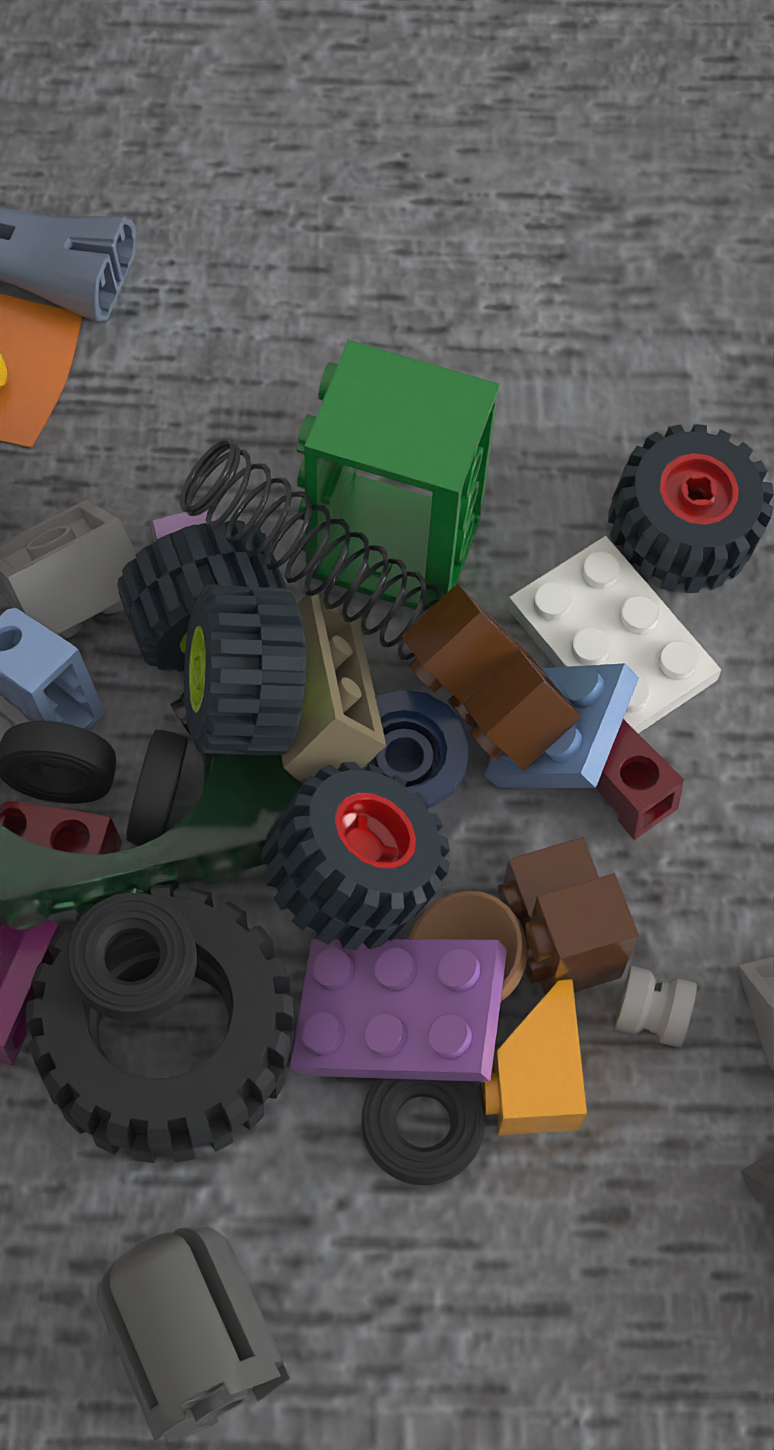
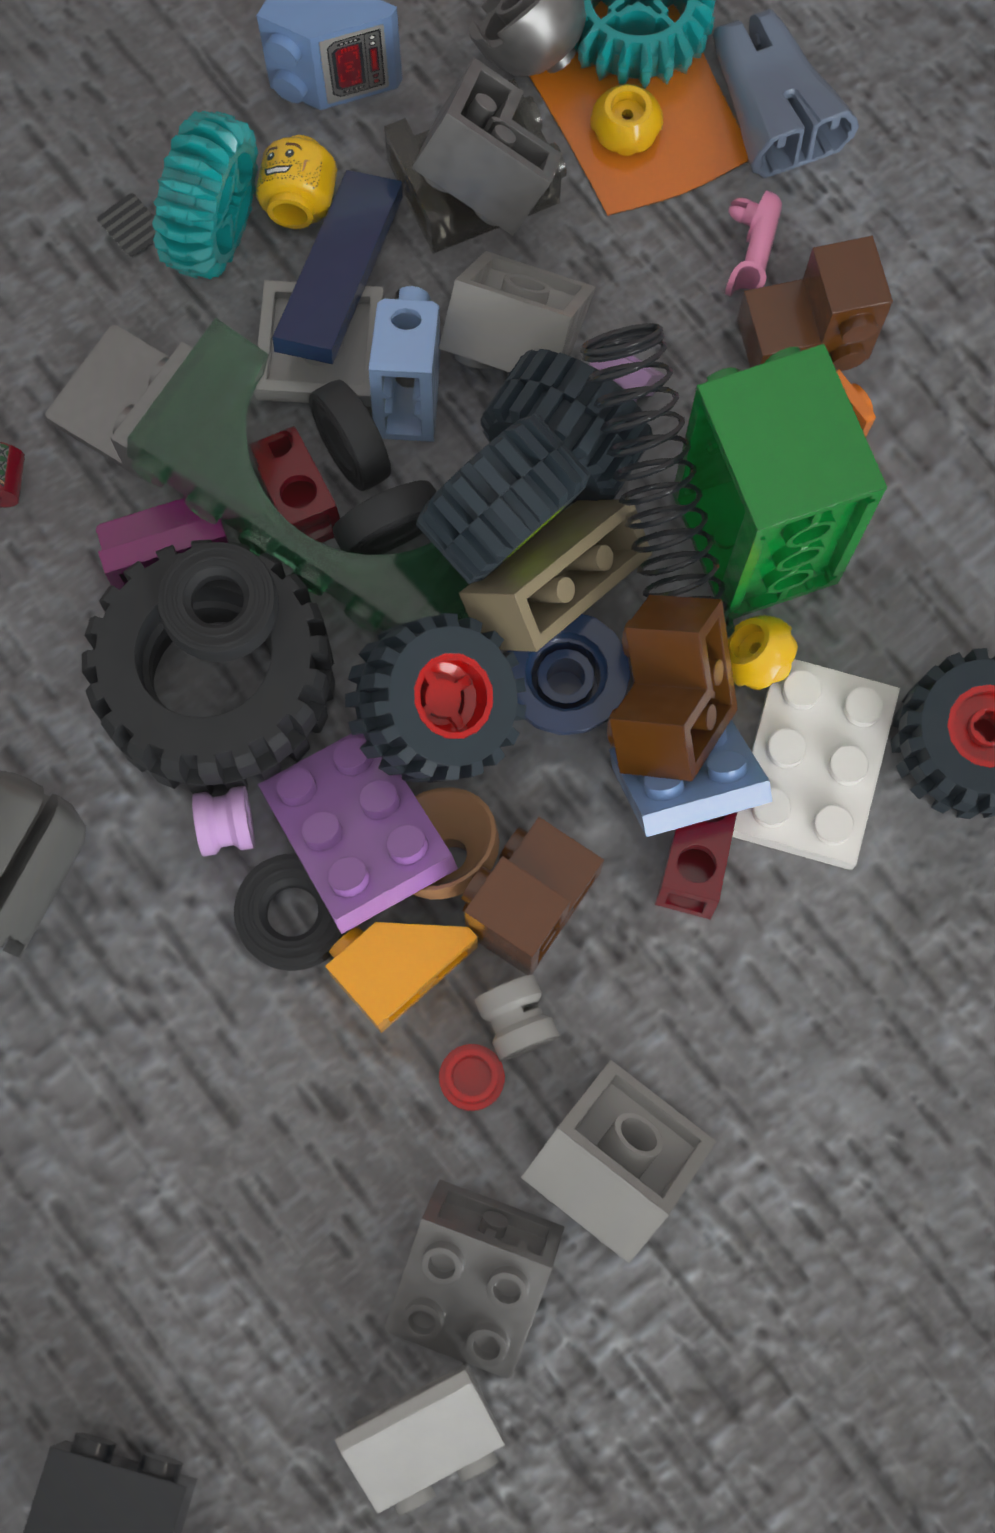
camera: 55 degrees right, 10 degrees up
none -> lavender wheel [192,786,255,857]
none -> red plate [439,1044,505,1111]
none -> bright pink piece [725,190,782,297]
none -> yellow plate [728,615,798,690]
none -> reddish brown brick [737,235,893,371]

